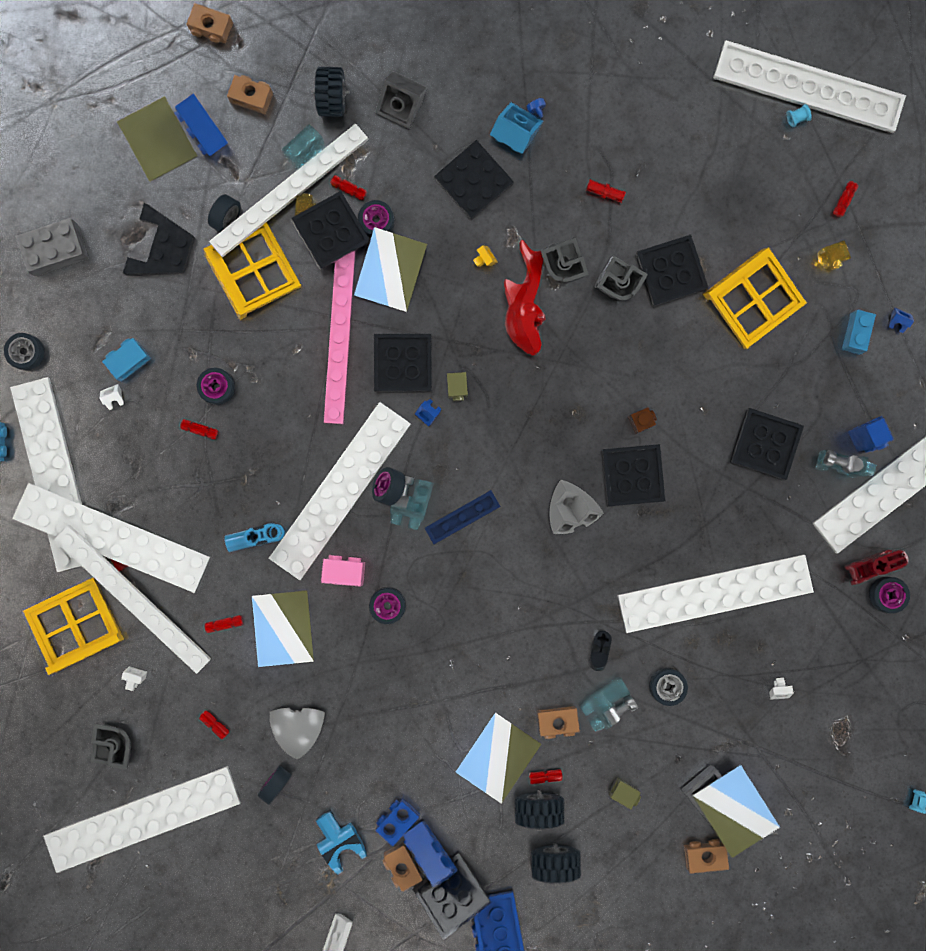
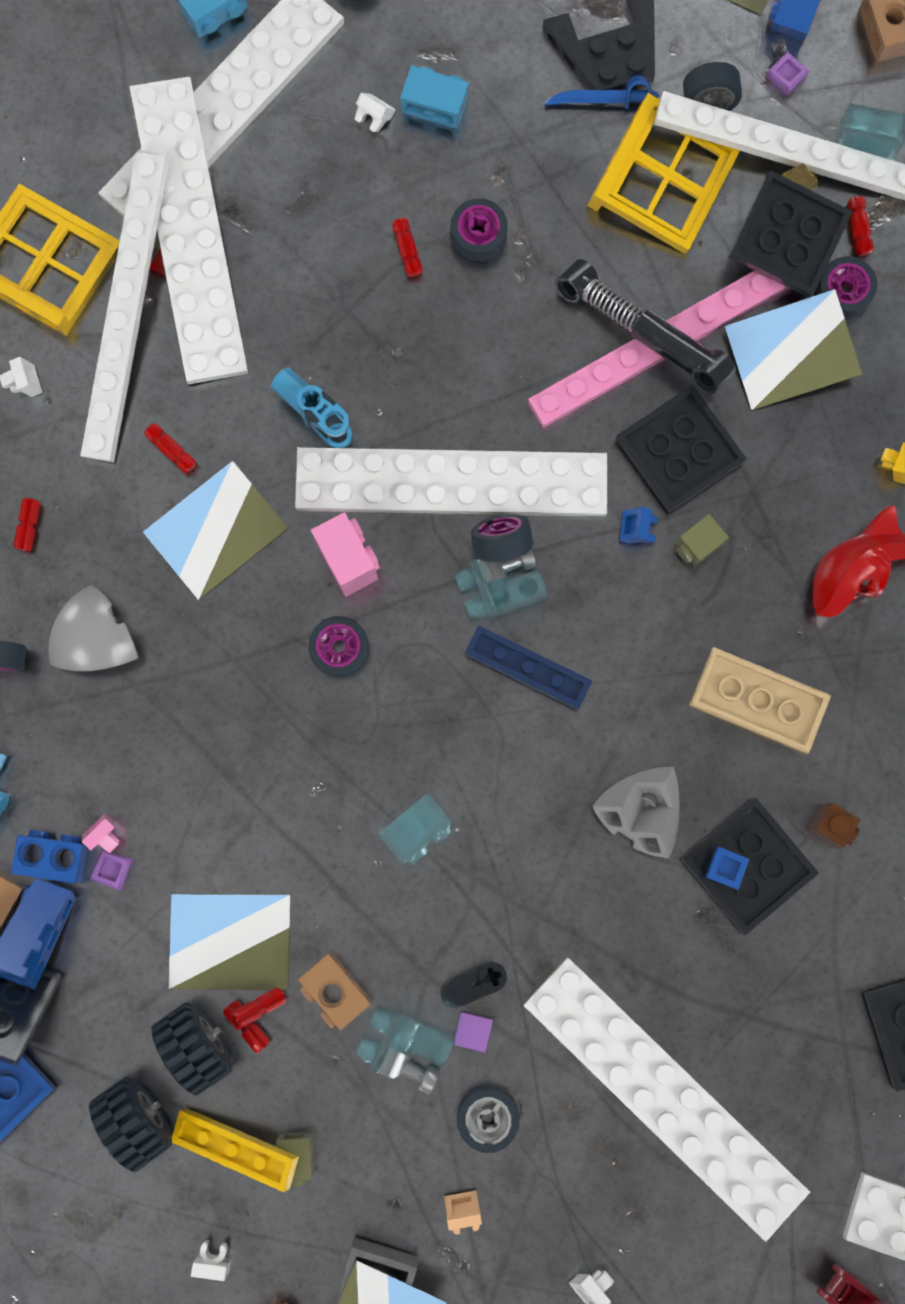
camera: 65 degrees right, 5 degrees down
none -> bright pink tile [82,813,119,853]
none -> medium lavender tile [90,849,133,890]
none -> yellow plate [172,1108,299,1192]
none -> white tile [191,1240,231,1281]
none -> red piece [231,988,286,1028]
none -> clear light blue brick [378,793,453,865]
none -> light nougat tile [444,1190,482,1235]
none -> medium lavender tile [454,1011,493,1052]
none -> blue sword [545,75,659,109]
none -> black piece [555,259,736,394]
none -> tan tile [689,647,831,754]
none -> blue tile [705,847,749,890]
none -> medium lavender tile [765,51,809,96]

